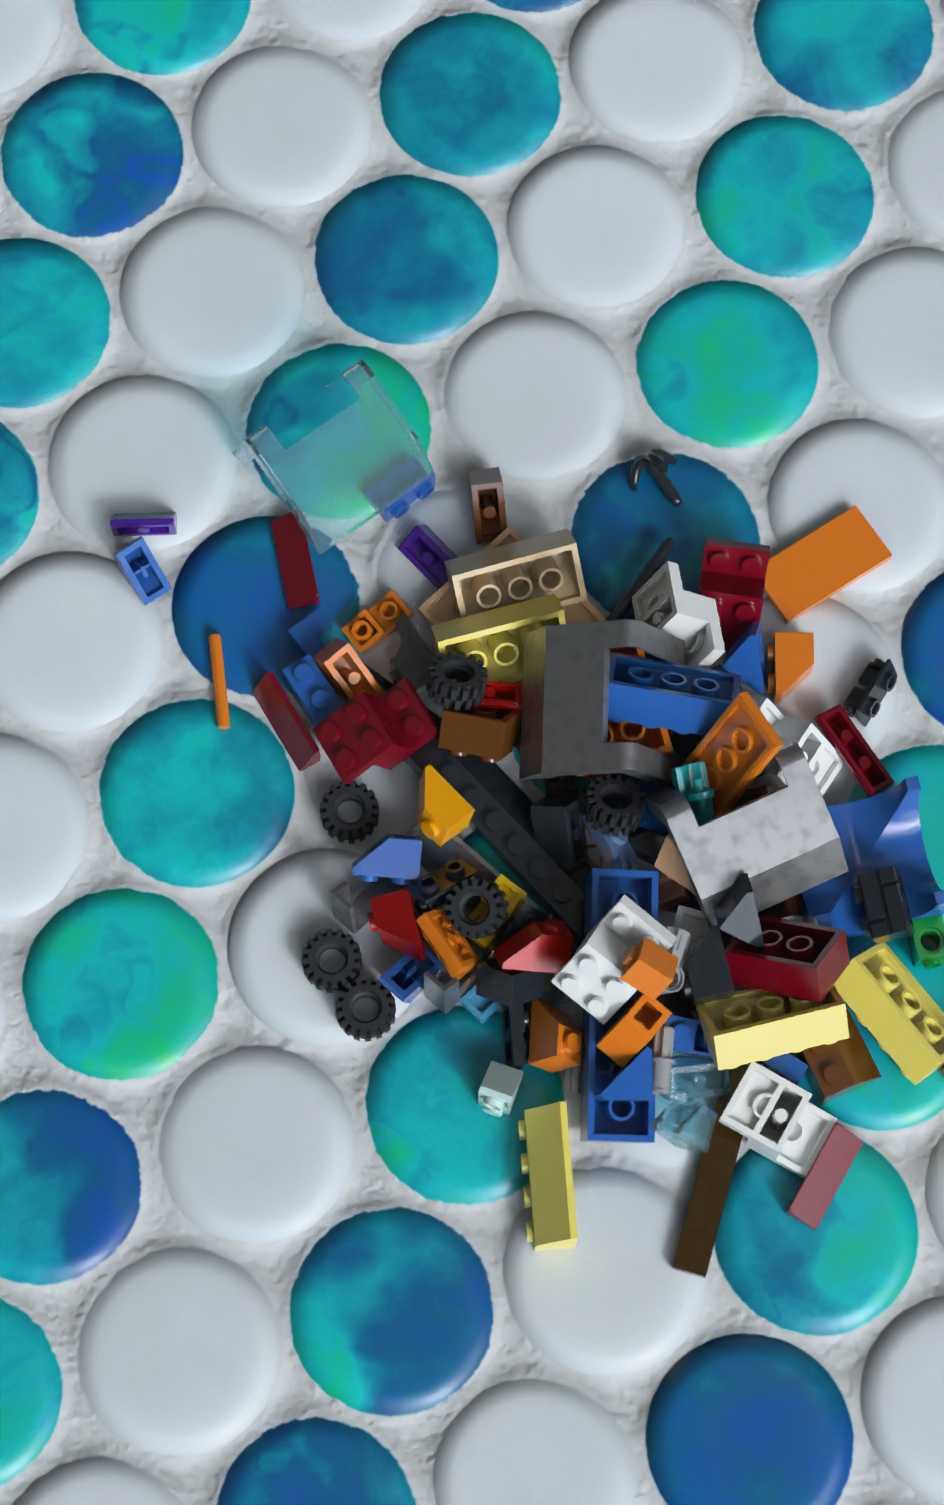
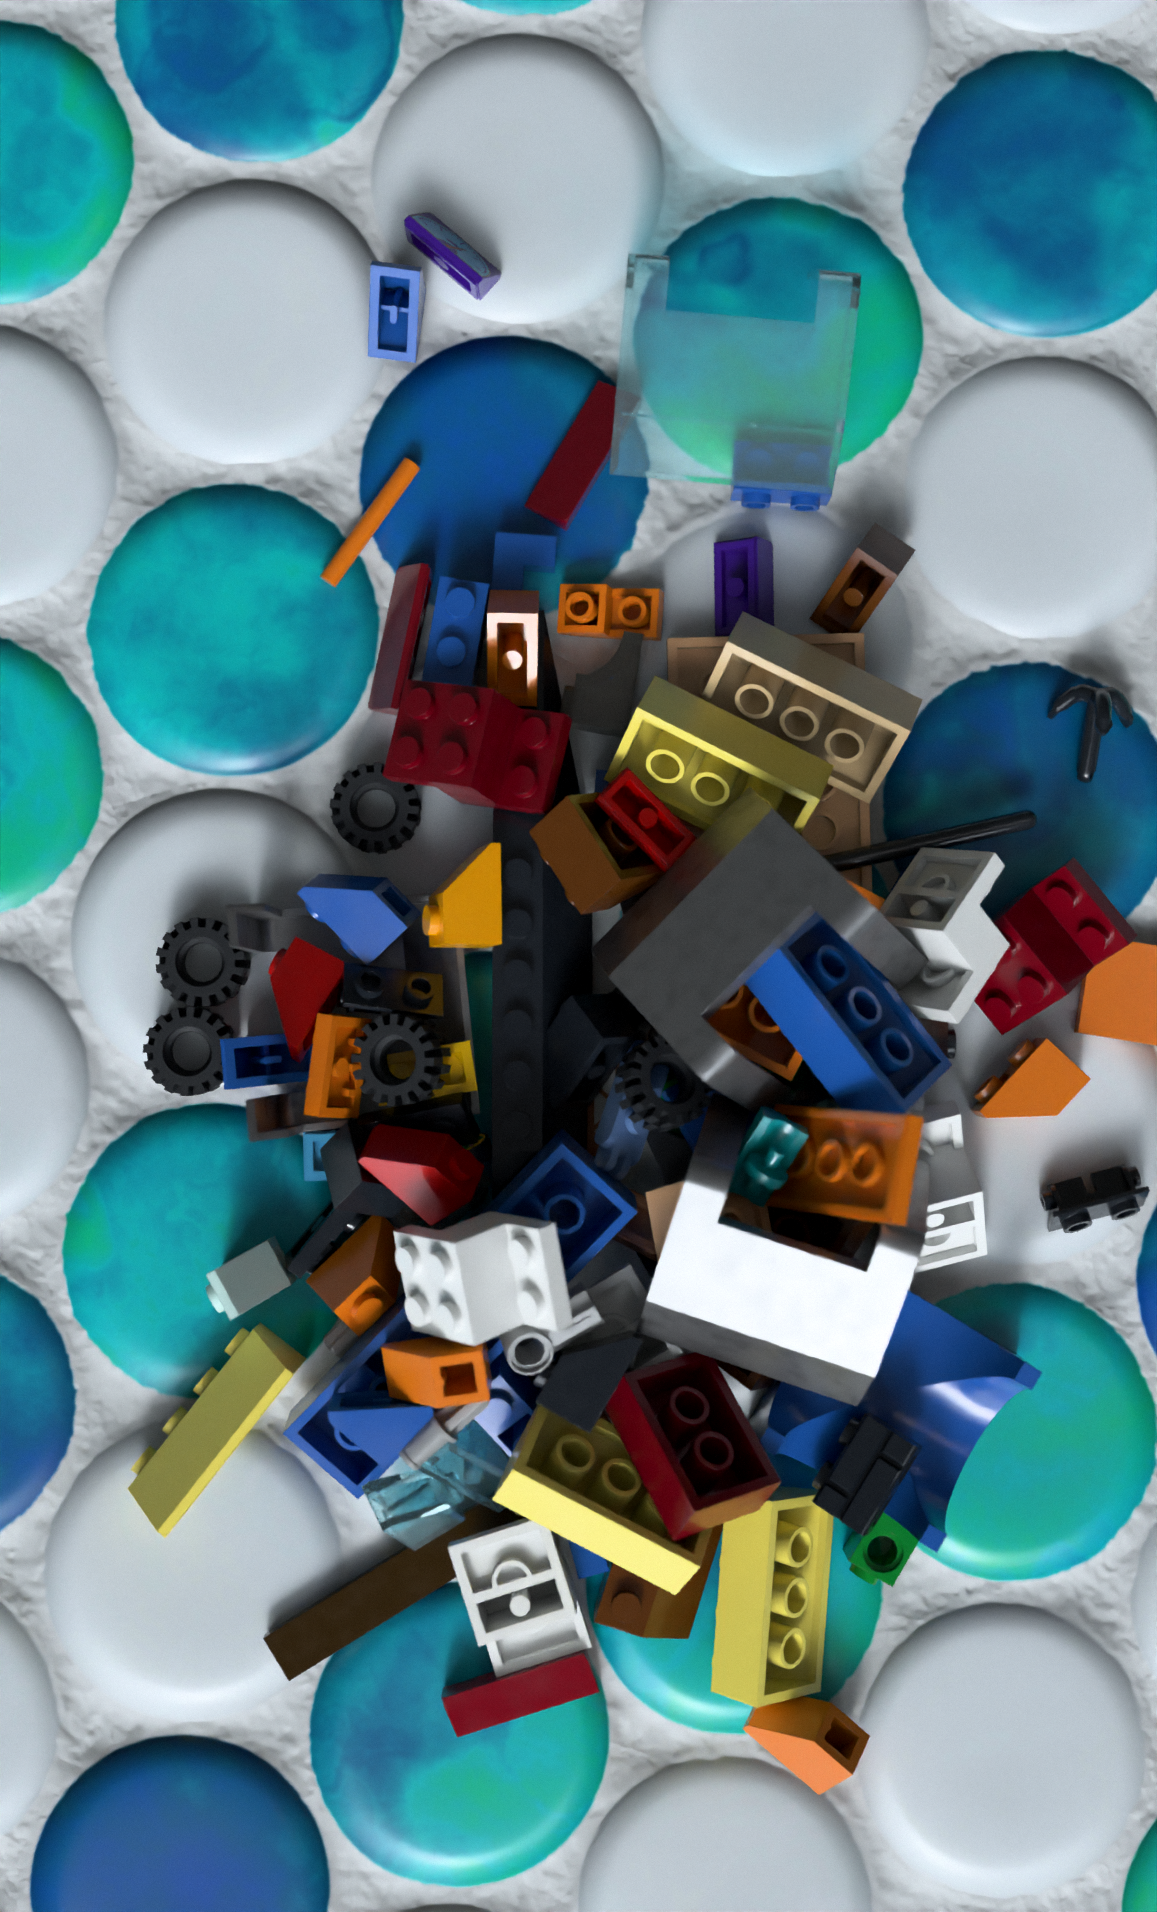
camera: 40 degrees right, 15 degrees up
black tyre [426,651,488,711] -> none
orange brick [620,937,679,1000] -> none
slope [714,873,765,948] -> none
blue slope [722,621,767,694] -> none
dark red slope [814,704,895,797] -> none

